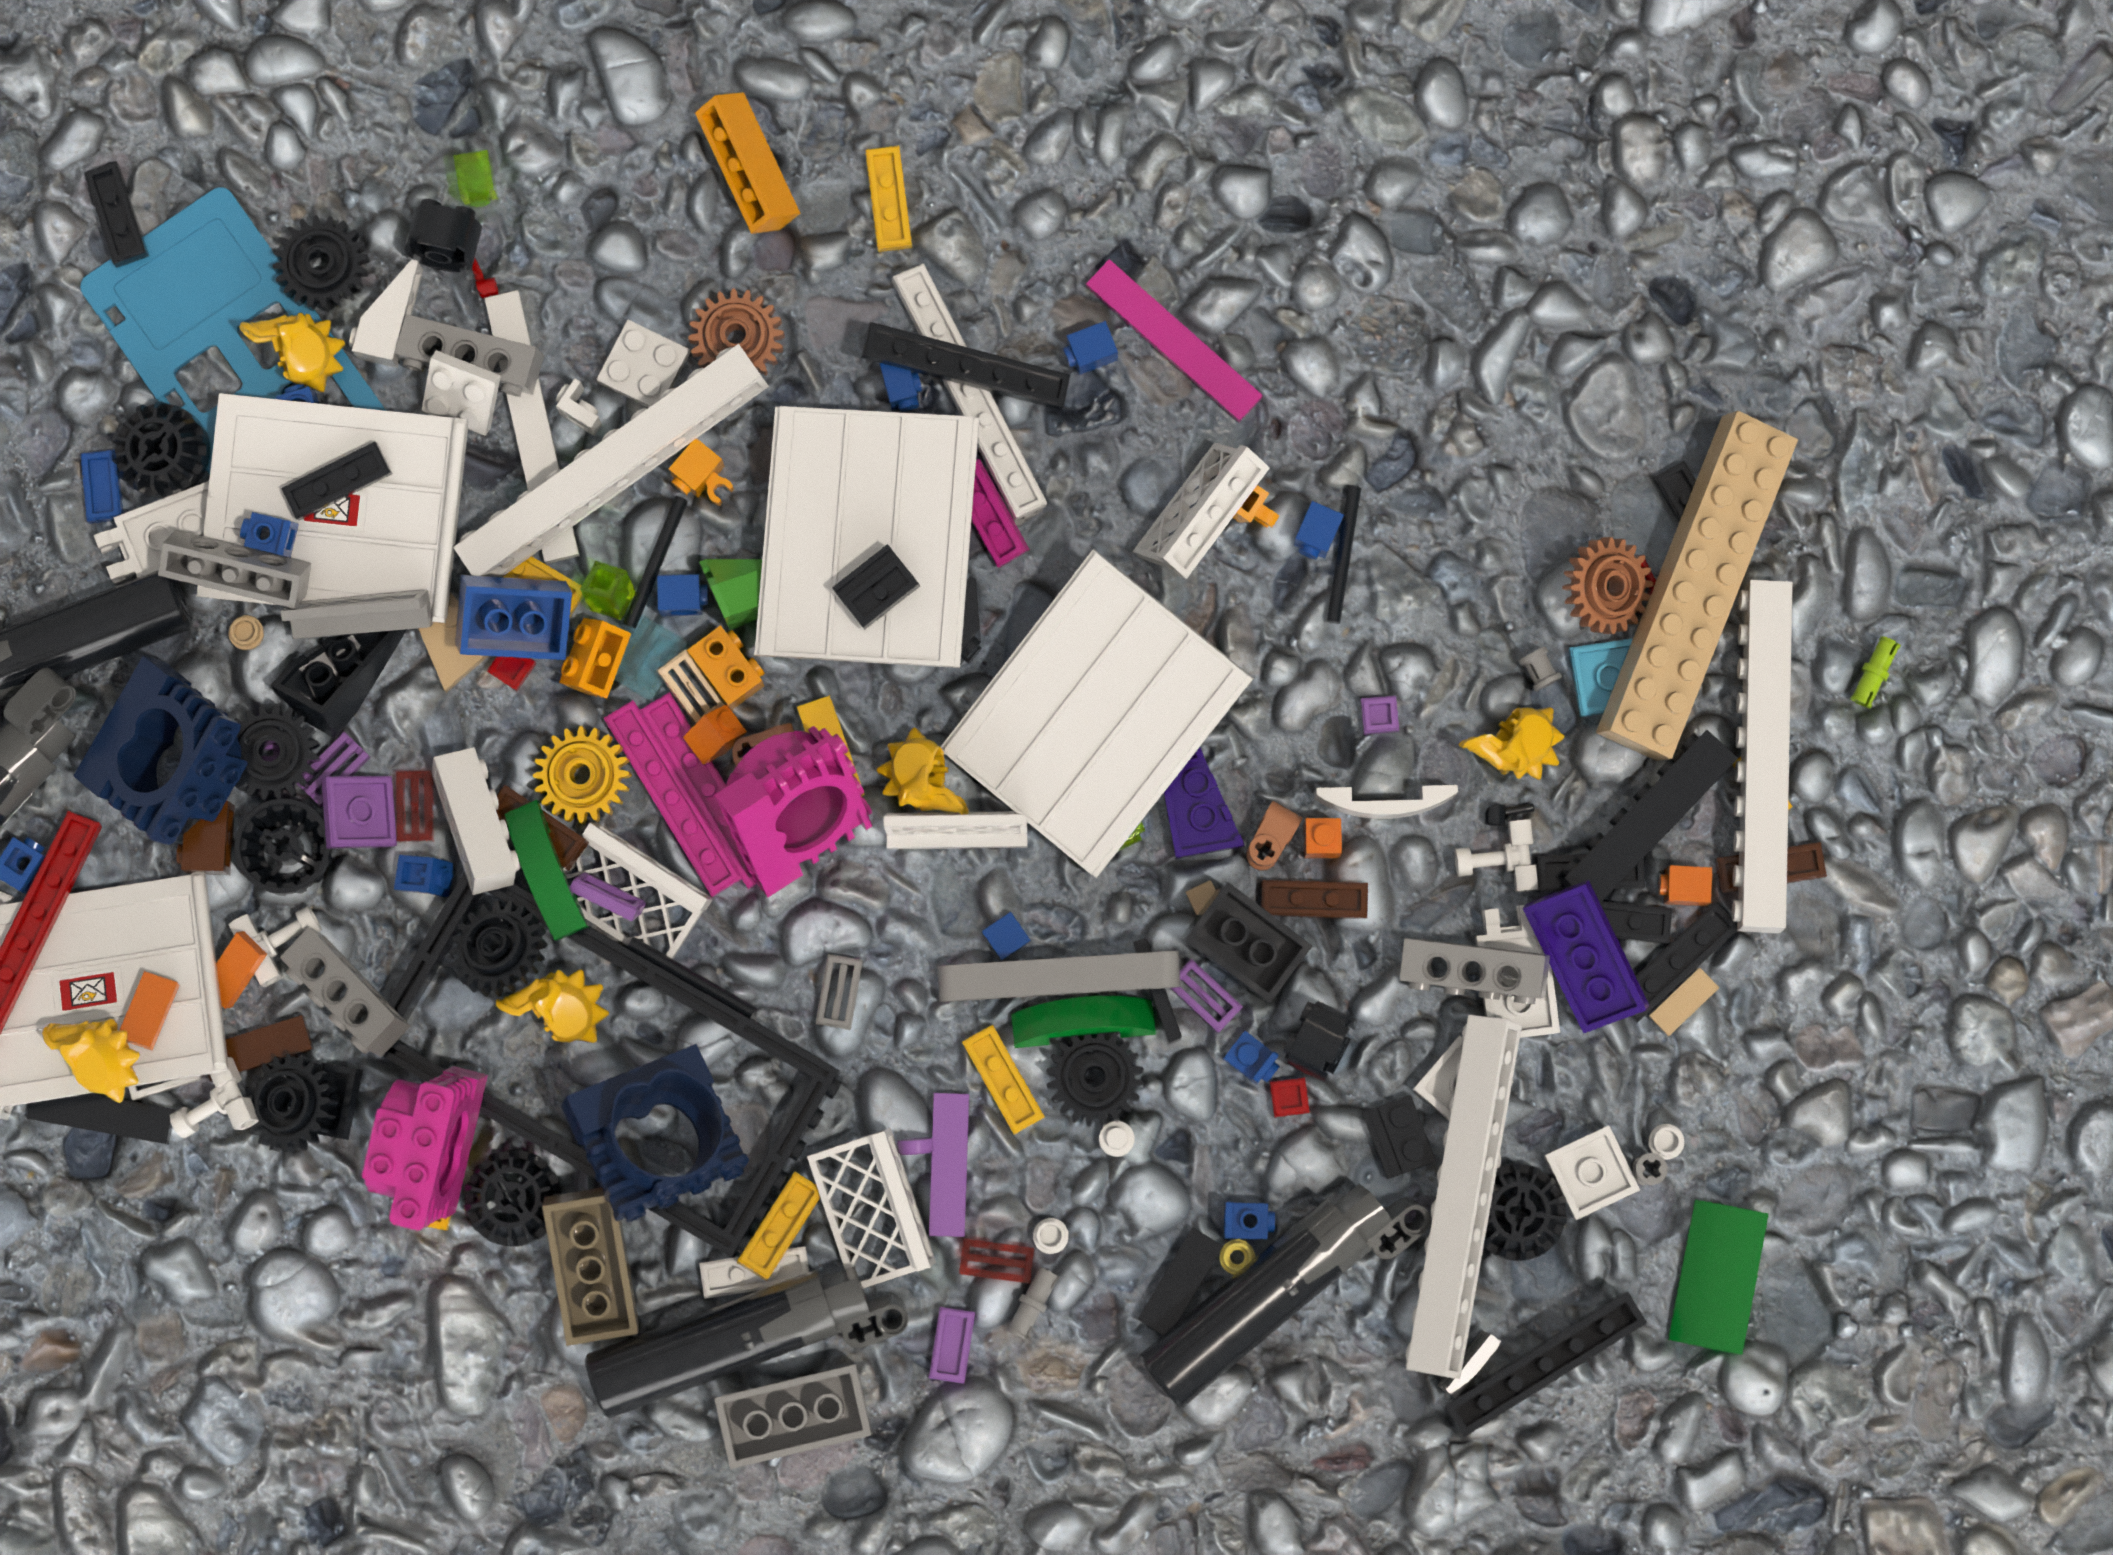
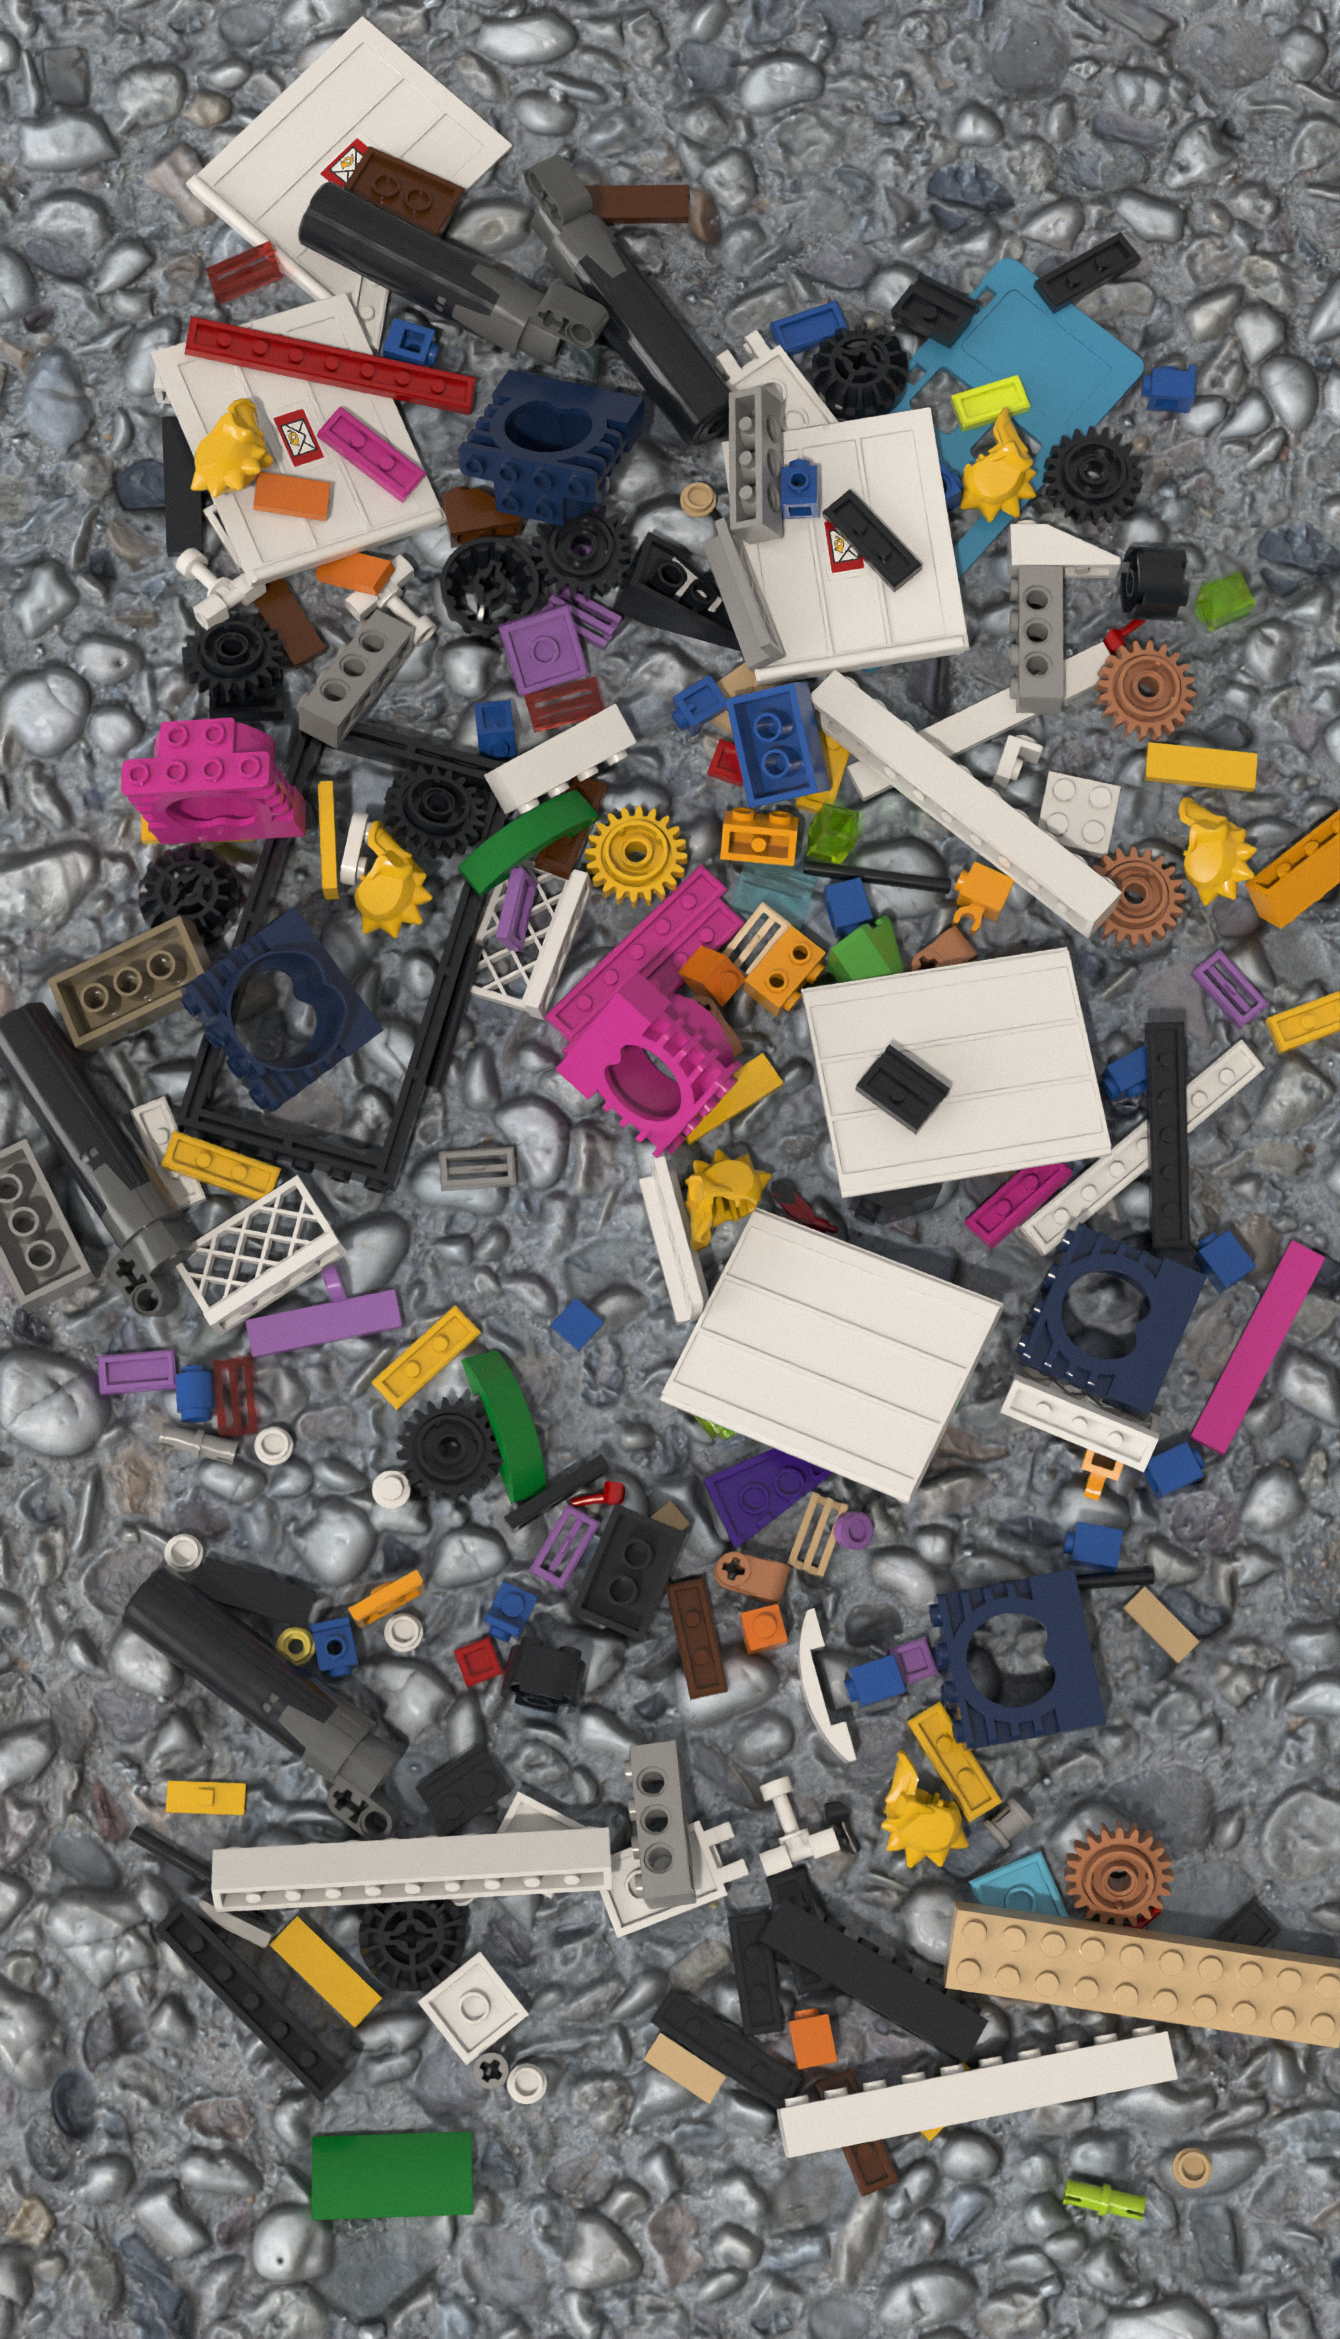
camera: 70 degrees right, 5 degrees down
white plate [422,350,501,436] -> none
light grey beam [937,951,1181,1002] -> none
dark purple plate [1523,880,1649,1034] -> none
none -> black bar [129,1826,270,1918]
none -> white plate [164,1534,204,1573]
none -> yellow piece [166,1781,246,1816]
none -> blue brick [175,1365,215,1423]
none -> yellow tile [270,1916,383,2028]
none -> dark pink tile [317,406,426,503]
none -> yellow tile [318,781,339,900]
none -> white plate [340,812,372,886]
none -> light orange plate [348,1569,426,1629]
none -> white plate [384,1613,423,1652]
none -> red hand [571,1482,625,1507]
none -> blue bracket [671,675,727,737]
none -> dark red piece [771,1182,838,1234]
none -> tan tile [786,1492,849,1578]
none -> medium lavender tile [834,1511,873,1550]
none -> blue brick [843,1654,906,1709]
none -> black plate [891,273,980,349]
none -> yellow tile [906,1702,1002,1823]
none -> nougat piece [907,926,979,972]
none -> dark blue hose [928,1569,1106,1751]
none -> neon yellow tile [950,375,1031,432]
none -> dark blue hose [1015,1222,1207,1420]
none -> nougat gear [1094,640,1197,742]
none -> tan piece [1122,1587,1200,1664]
none -> blue brick [1141,364,1196,413]
none -> blue brick [1143,1441,1205,1500]
none -> yellow tile [1144,742,1258,792]
none -> tan plate [1172,2147,1212,2189]
none -> yellow head [1178,797,1257,906]
none -> medium lavender tile [1191,949,1269,1030]

